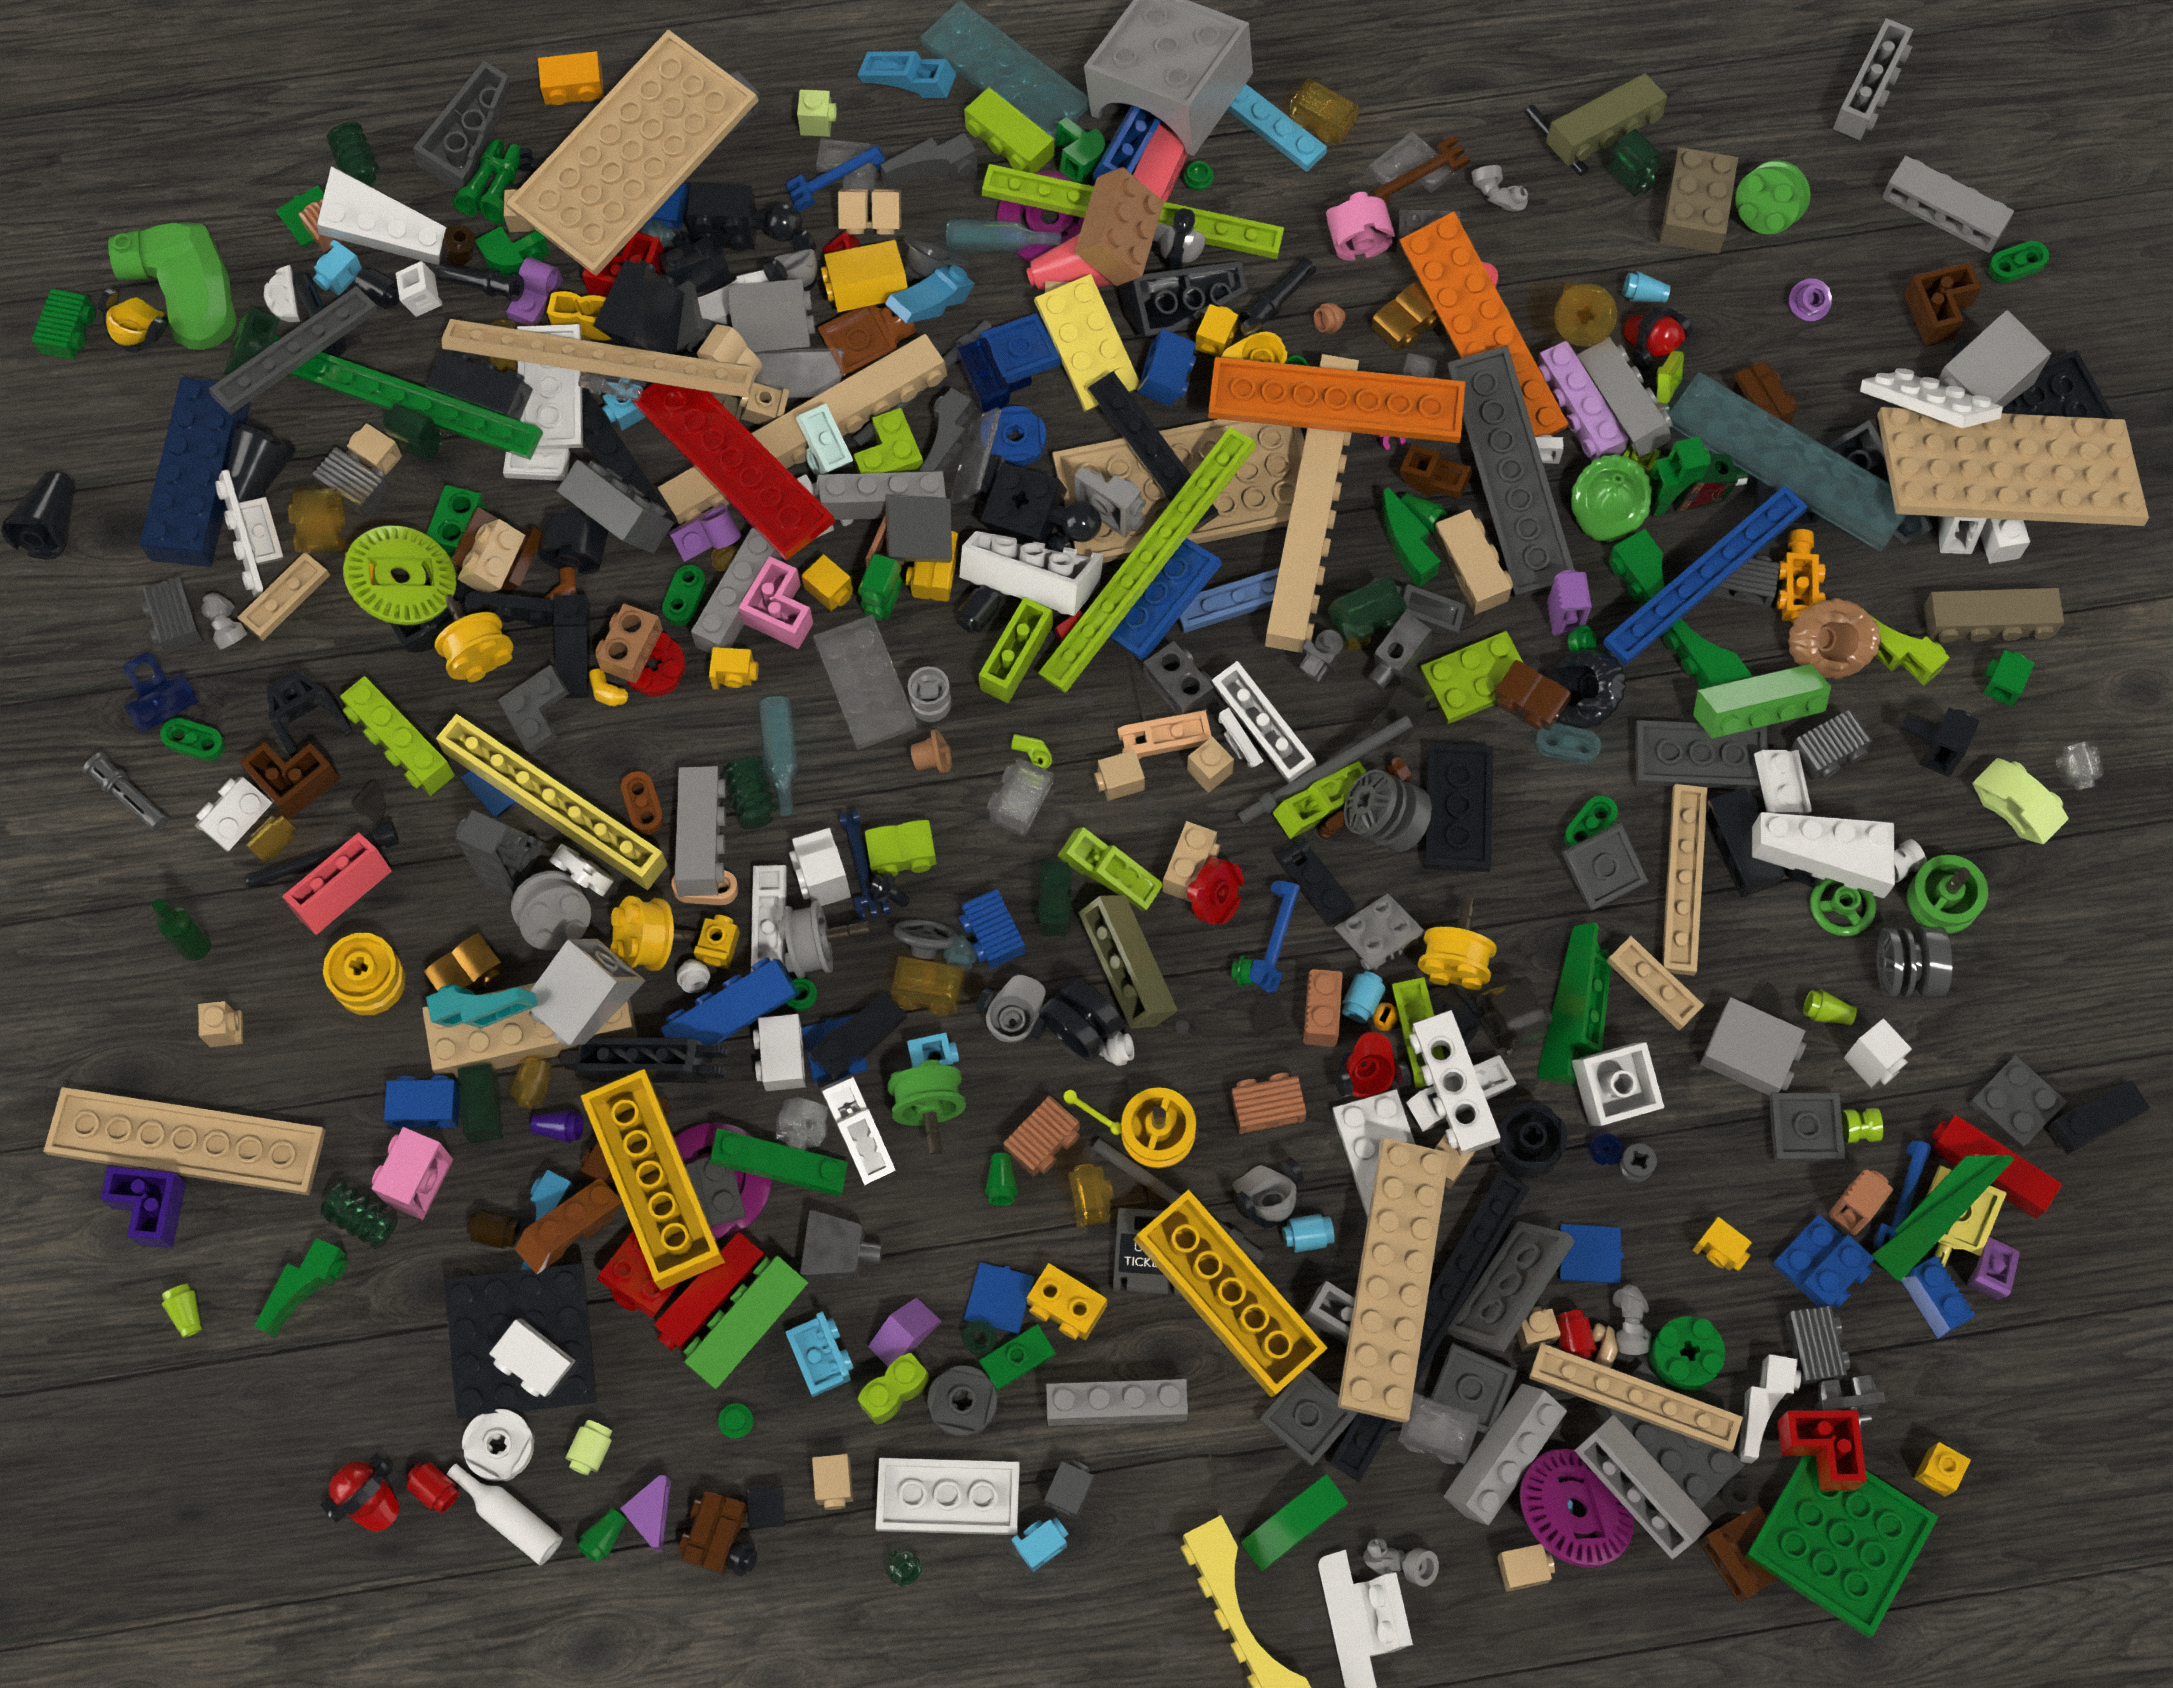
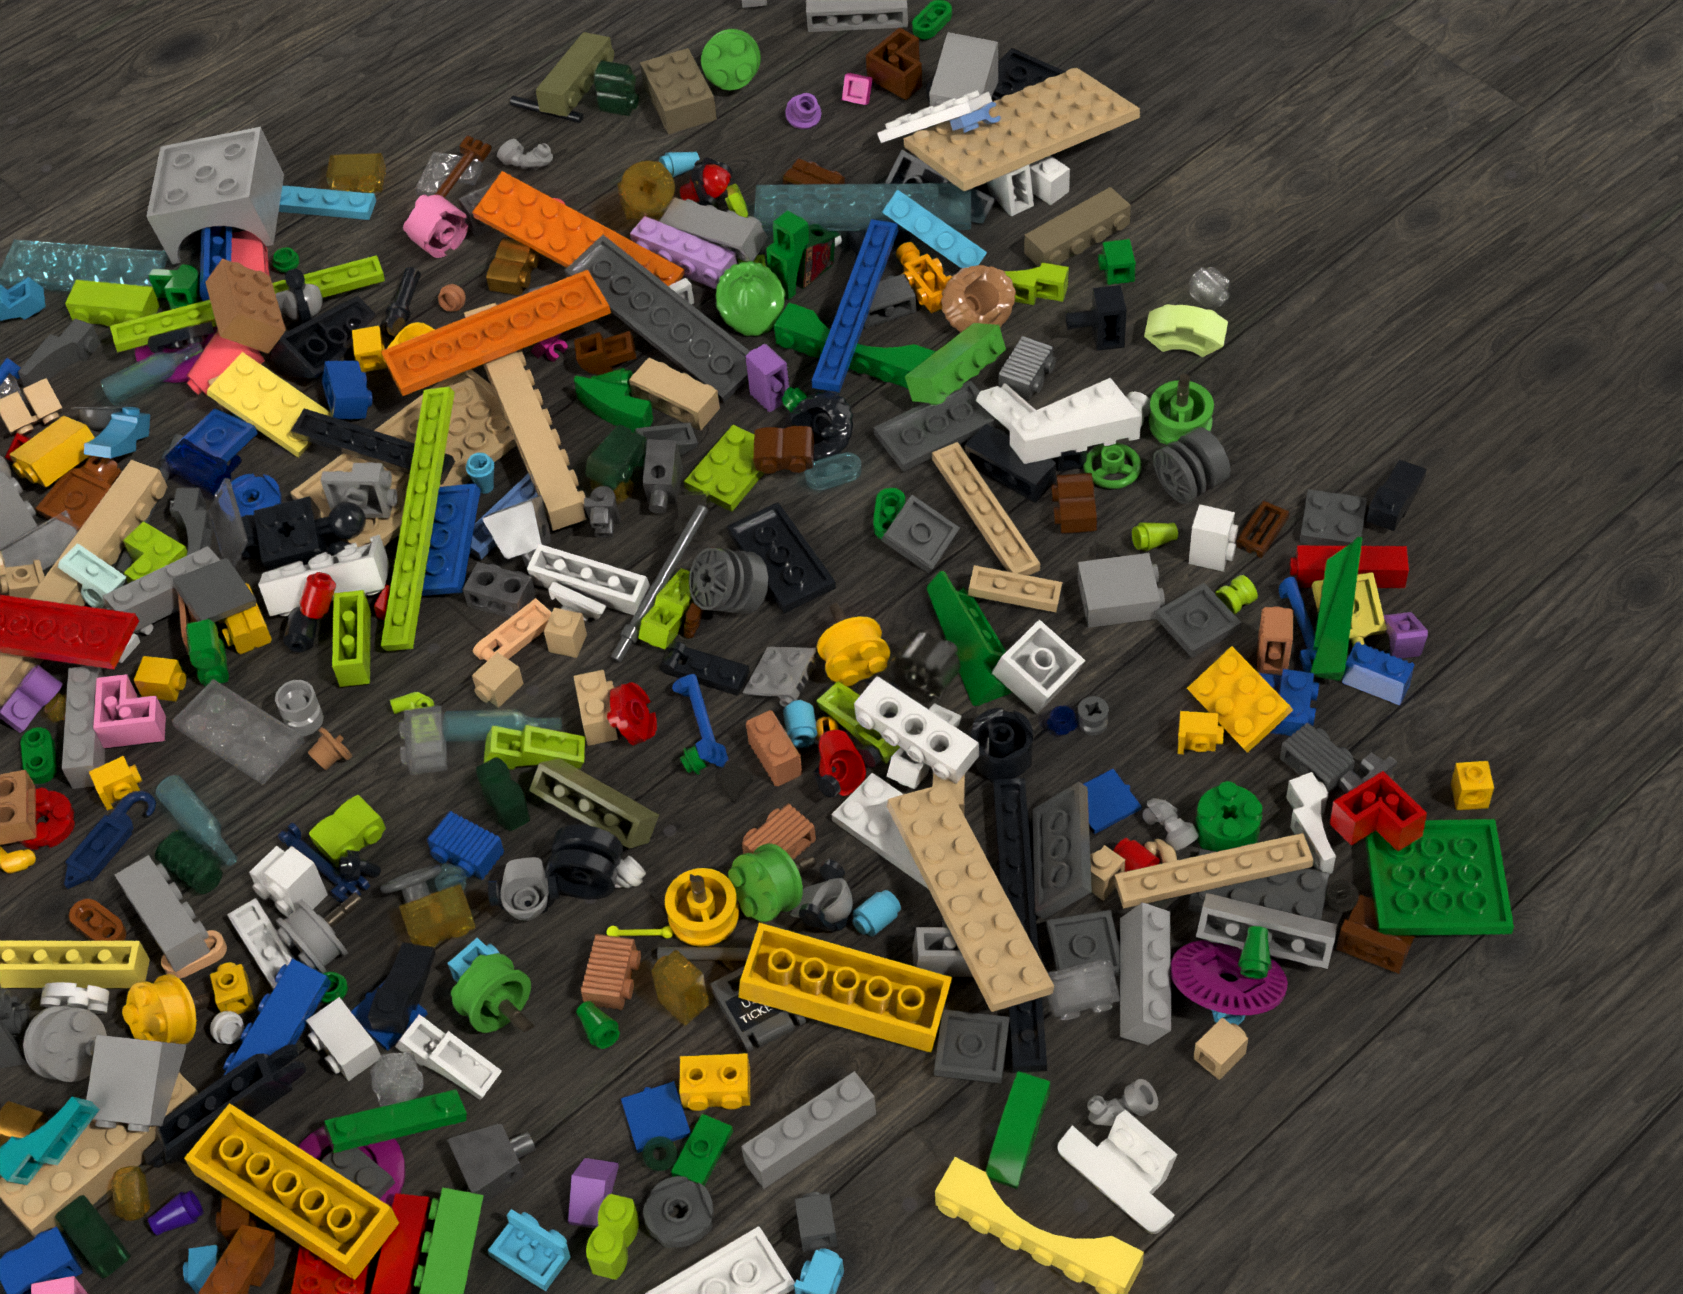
camera: 30 degrees left, 15 degrees down
none -> dark blue plate [64,791,156,889]
none -> black plate [148,322,214,353]
none -> red brick [299,572,336,619]
none -> clear light blue piece [444,709,562,742]
none -> medium azure cone [466,453,494,494]
none -> torso [482,496,551,568]
none -> bright green wheel [728,843,816,922]
none -> tile [842,73,872,105]
none -> medium azure plate [882,189,987,268]
none -> medium blue plate [950,102,1001,133]
none -> reddish brown brick [1051,473,1097,533]
none -> yellow plate [1187,646,1293,753]
none -> reddish brown tile [1236,500,1289,558]
none -> green cone [1238,926,1272,979]

